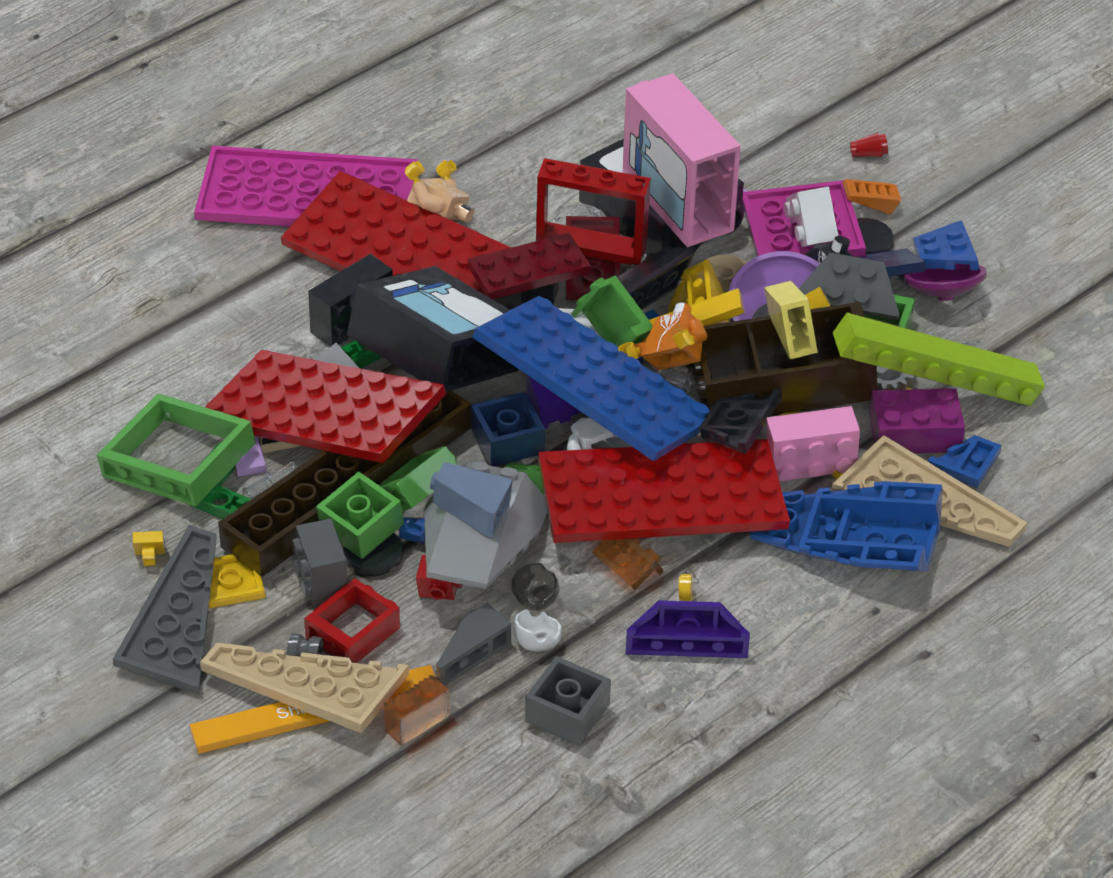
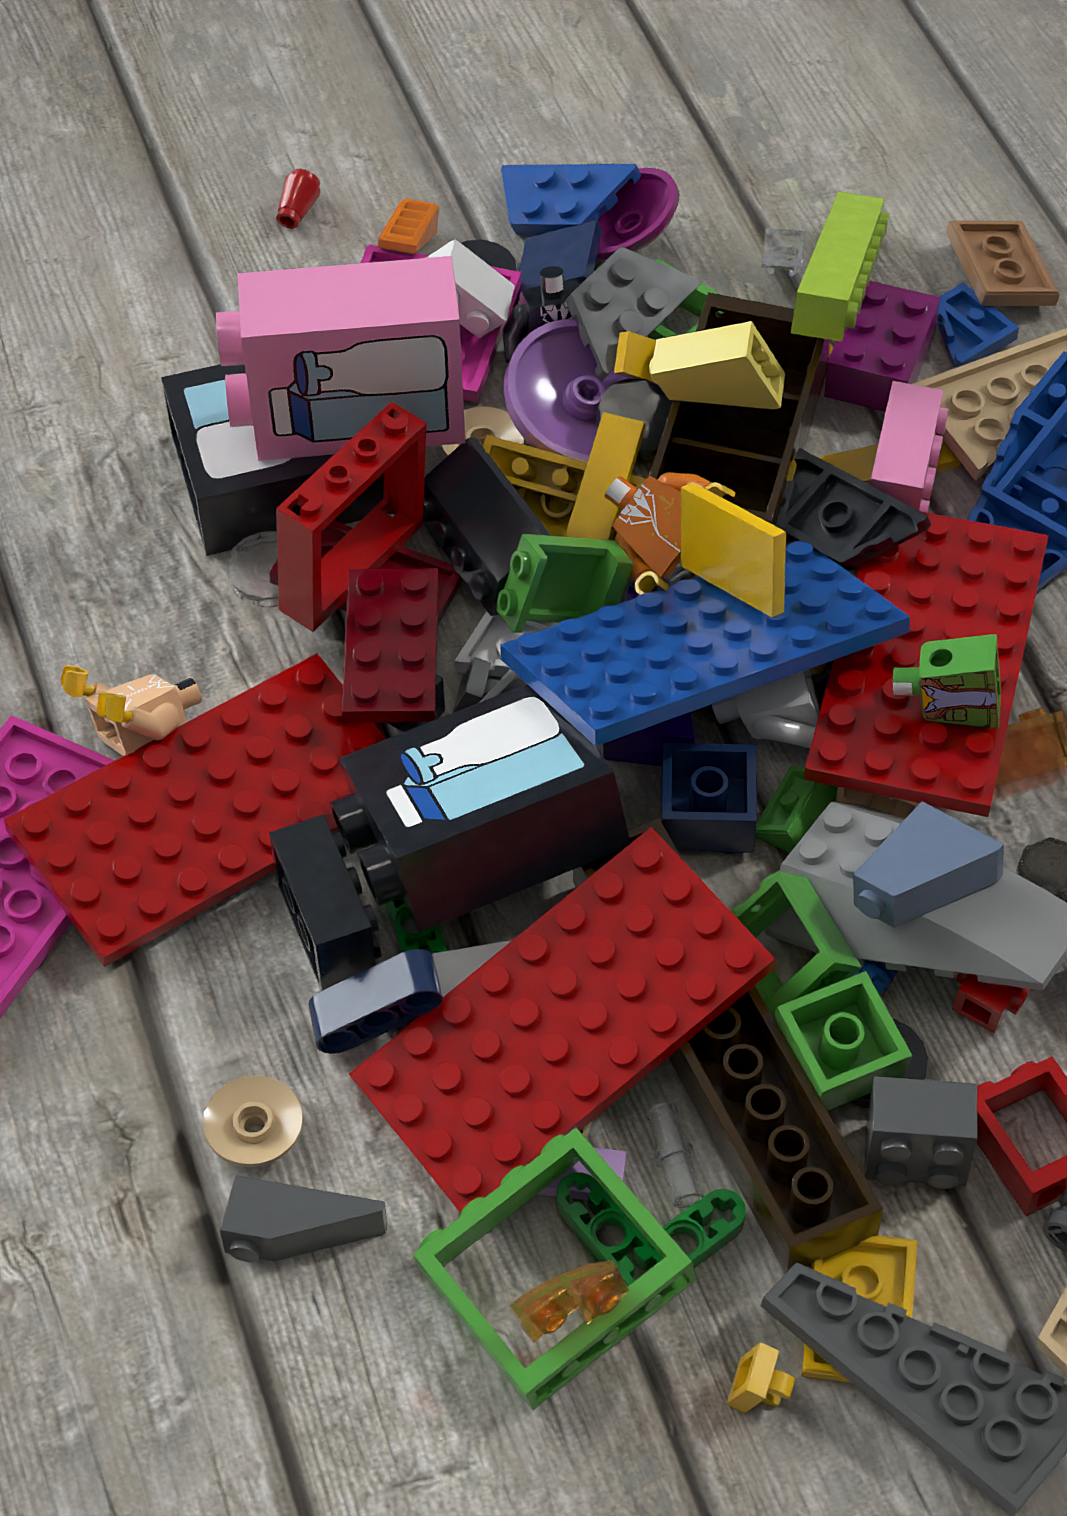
camera: 65 degrees left, 10 degrees up
none -> tan dish [203,1075,303,1167]
none -> dark grey slope [219,1175,388,1262]
none -> dark blue beam [308,949,443,1054]
none -> clear orange slope [509,1260,629,1343]
none -> yellow tile [681,482,786,618]
none -> bright green torso [893,635,1001,728]
none -> medium nougat tile [946,220,1060,306]

